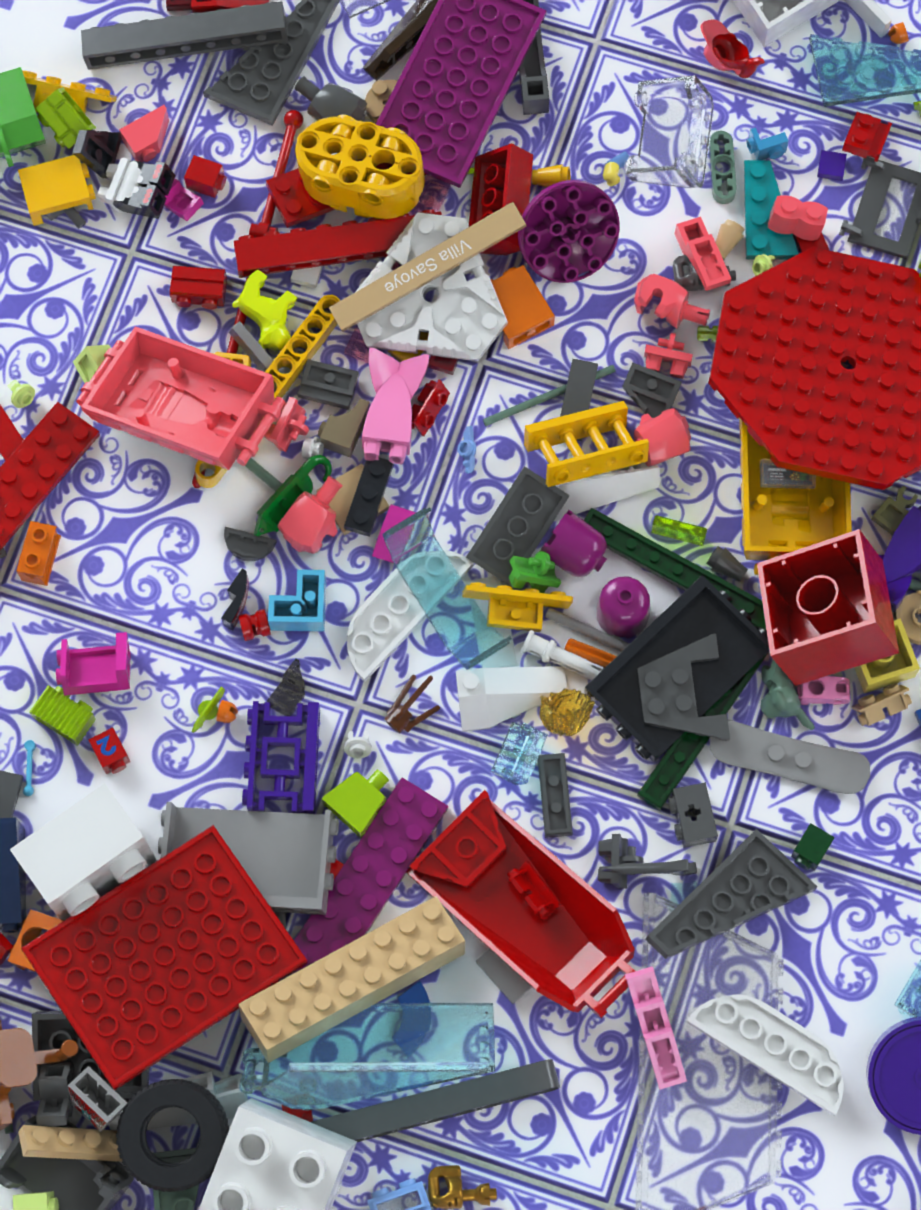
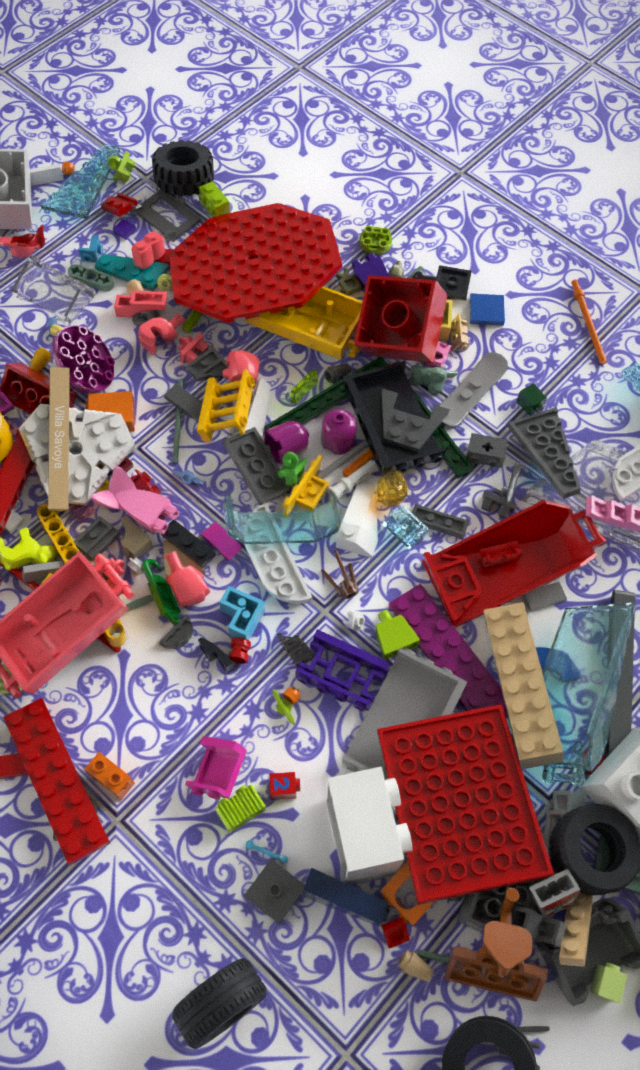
camera: 70 degrees left, 10 degrees down
clear tile [760,459,816,489] -> none

